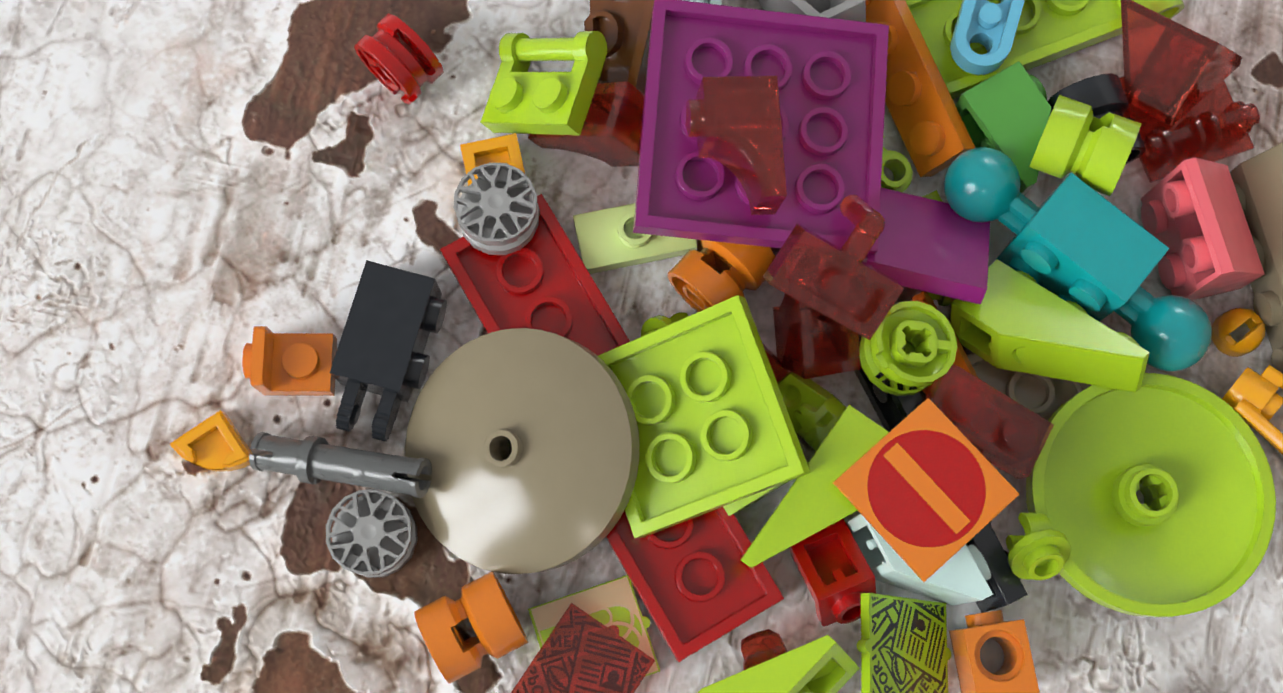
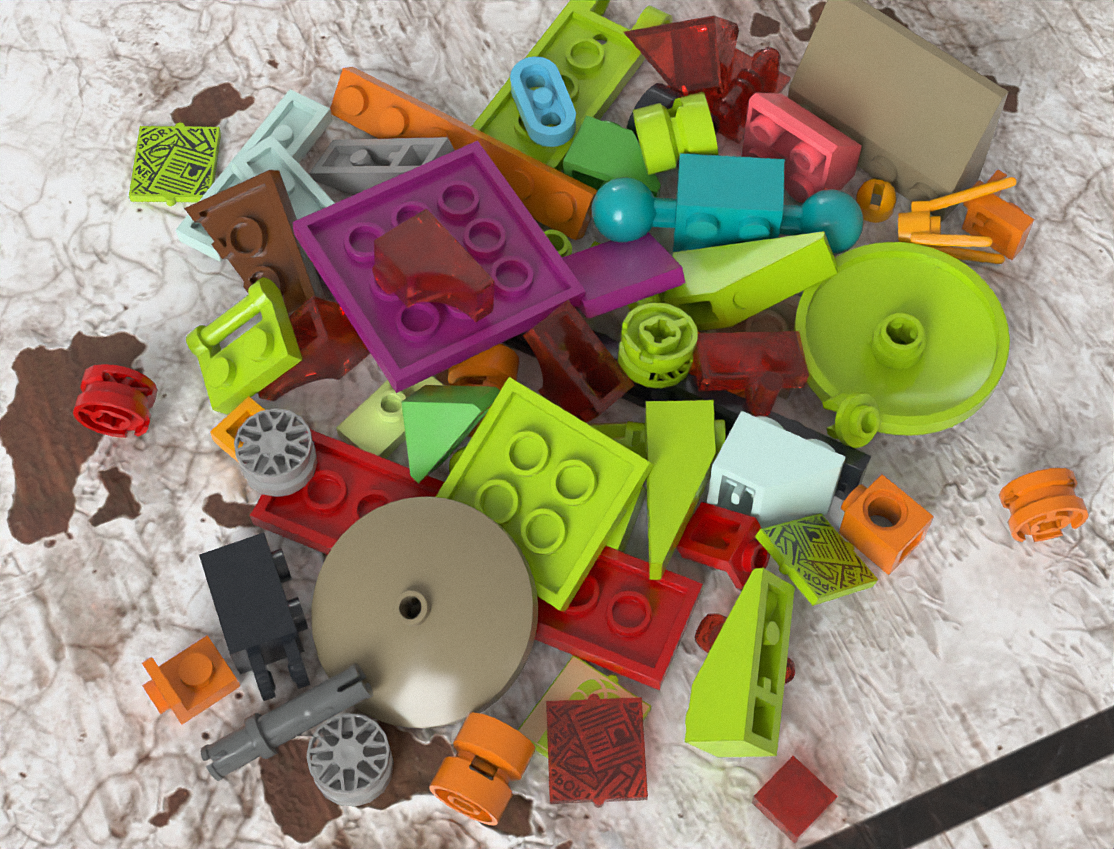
camera: 30 degrees left, 15 degrees down
light orange tile [170,410,253,472] -> none
clear red plate [763,195,904,340] -> none
piece [833,398,1020,582] -> none
none -> slope [401,385,500,484]

